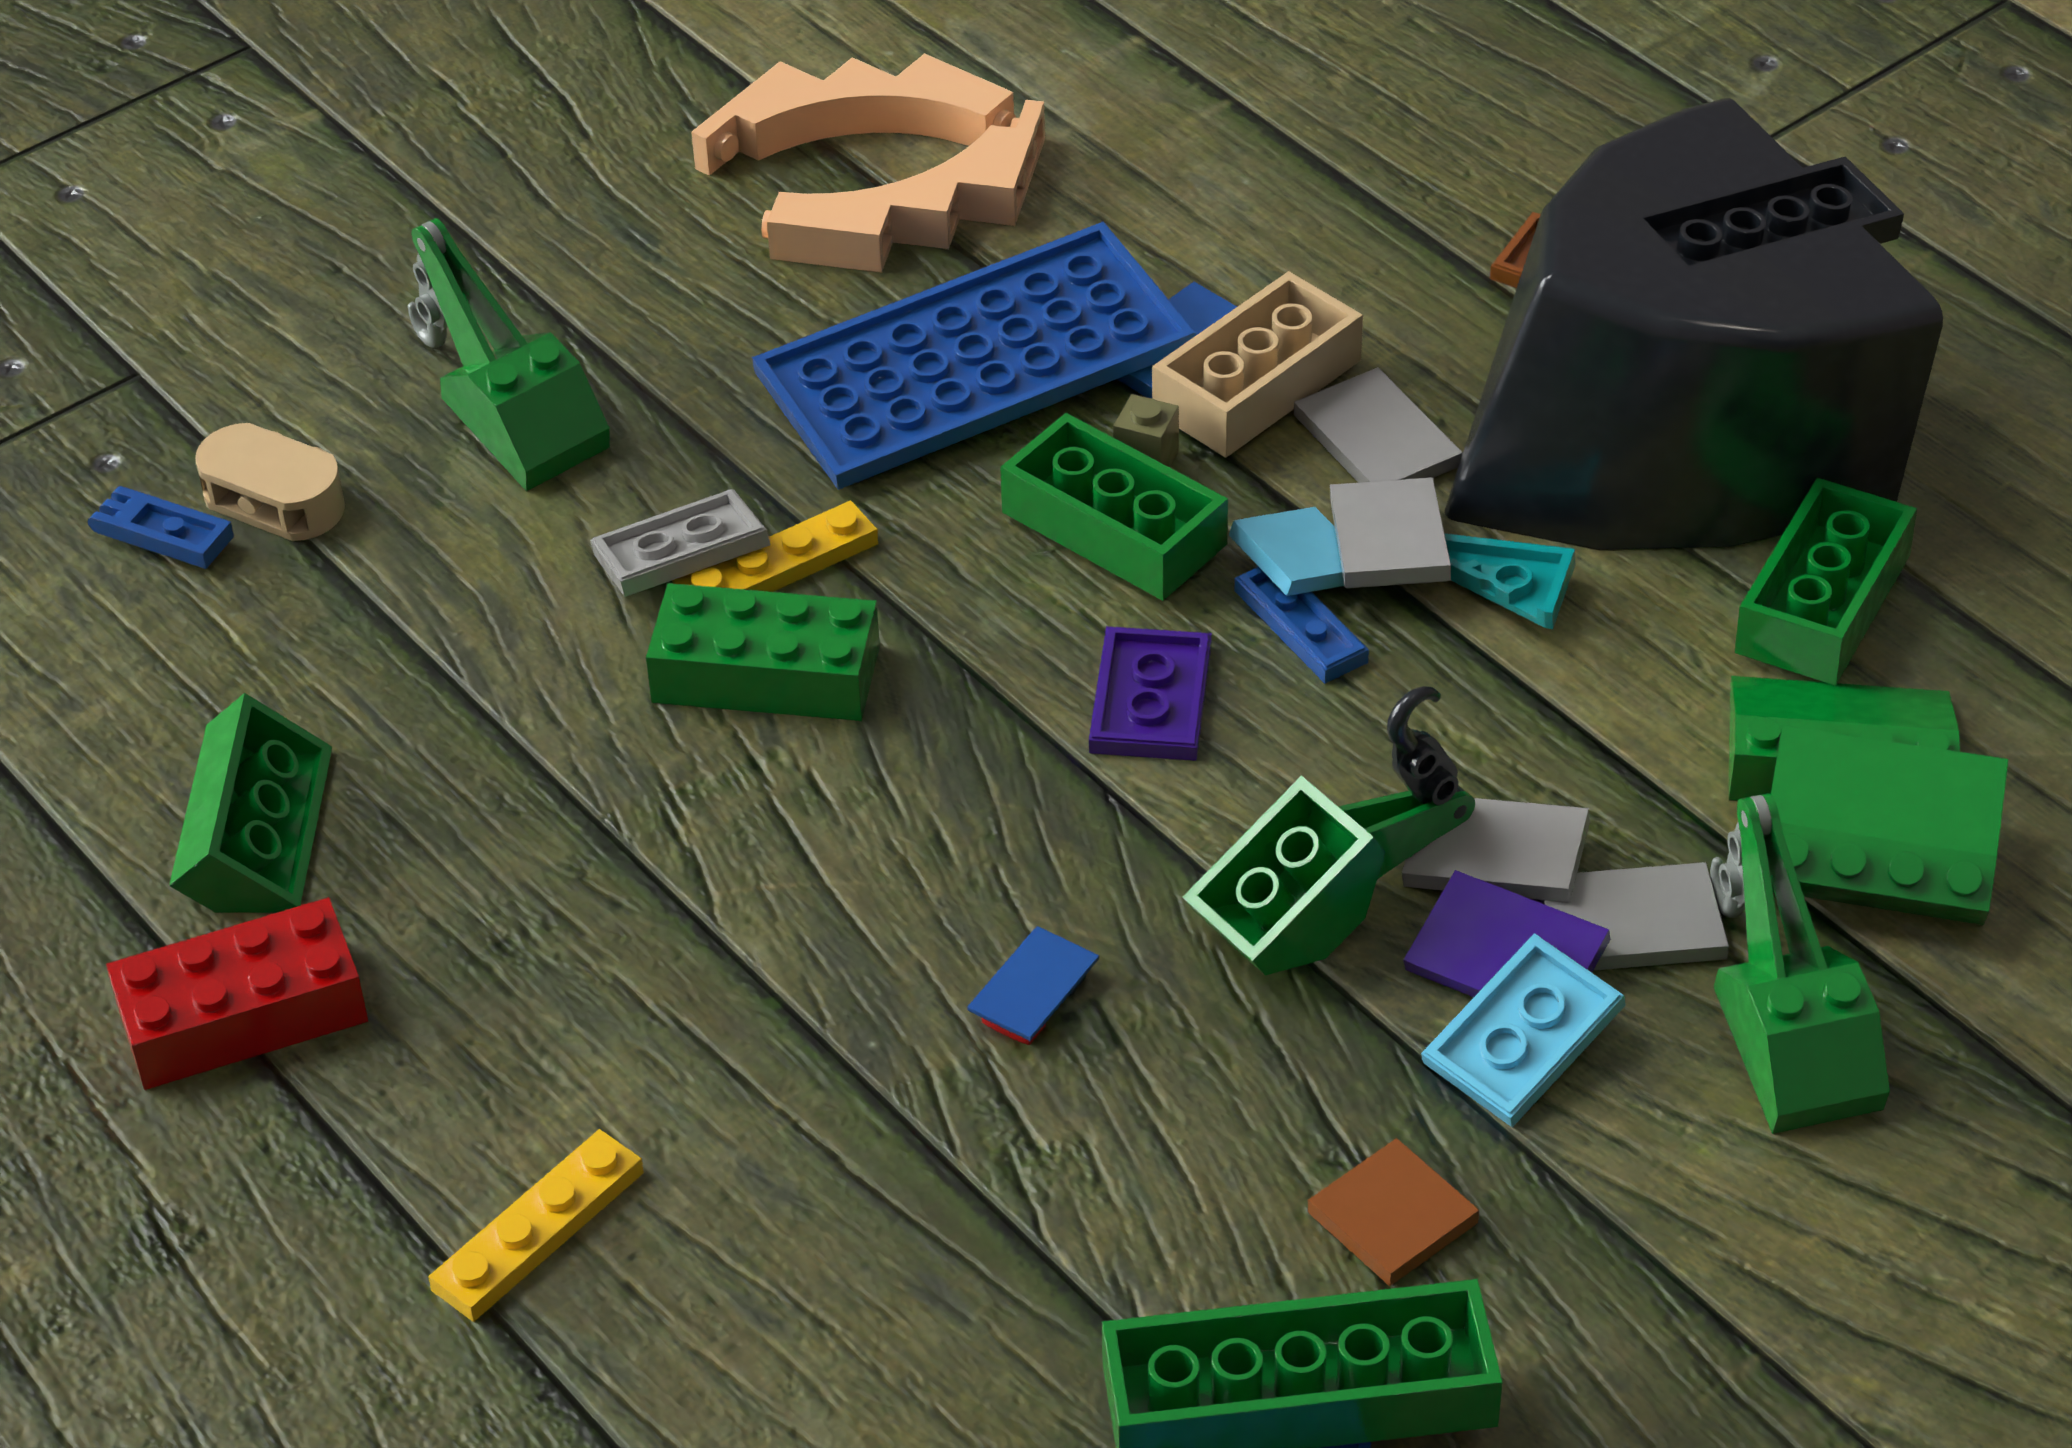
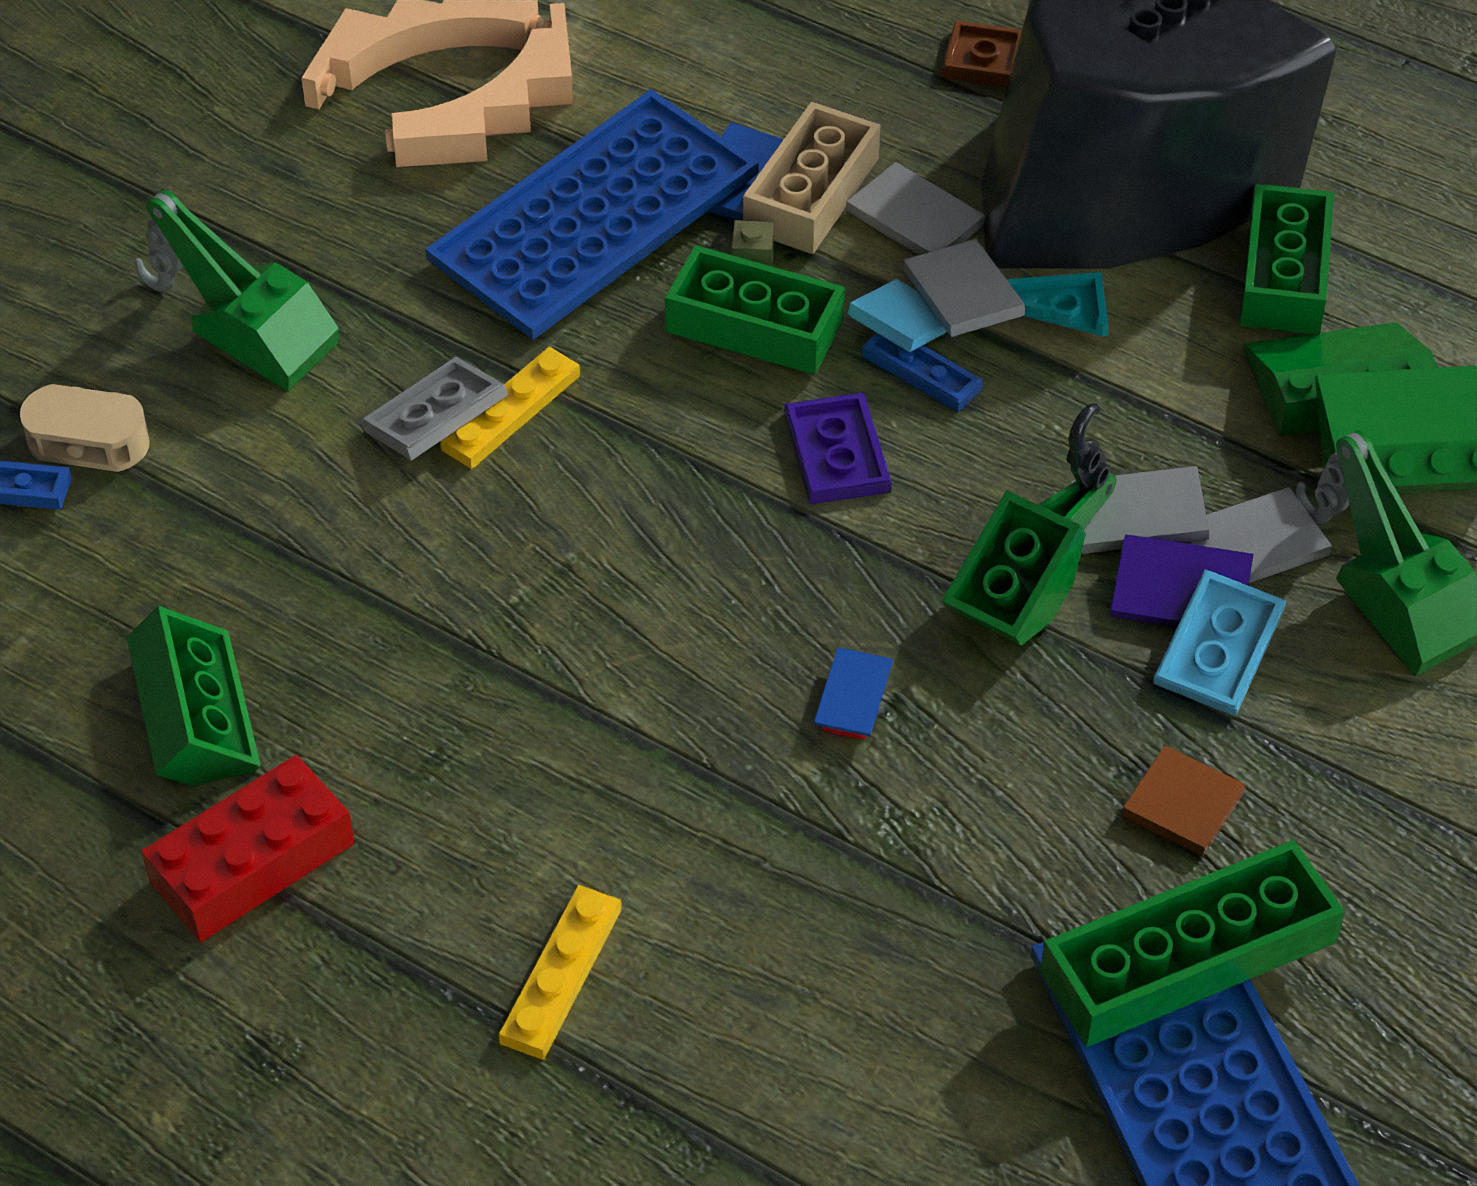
camera: 20 degrees left, 5 degrees up
green brick [646,583,880,721] -> none

